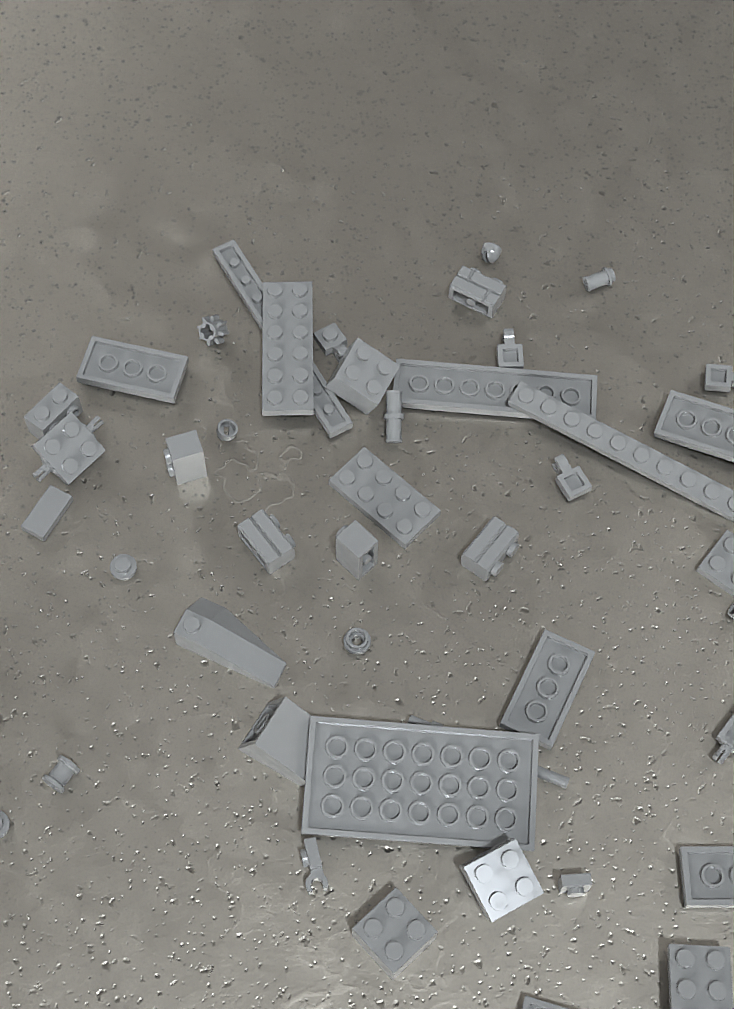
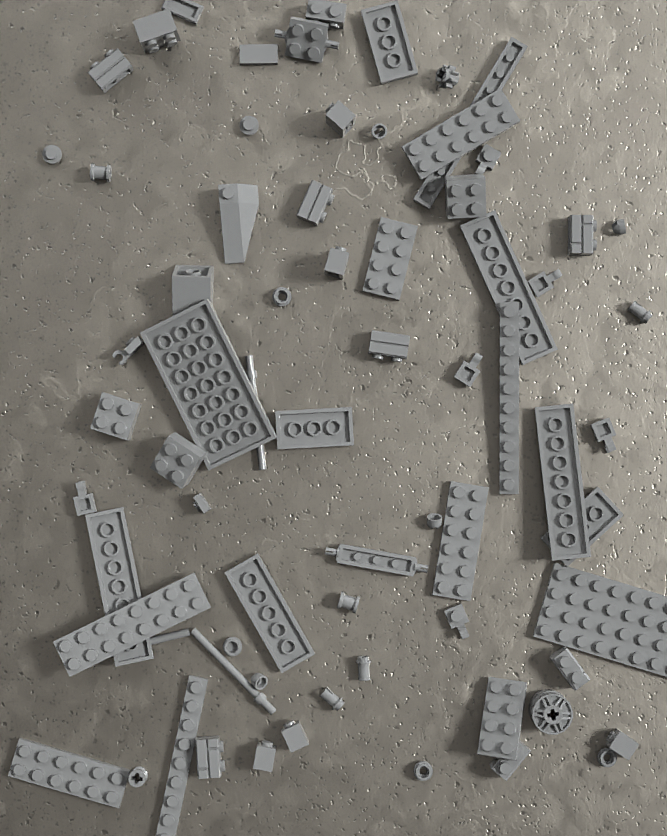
camera: 65 degrees right, 25 degrees up
light grey pin [384,390,404,443] -> none

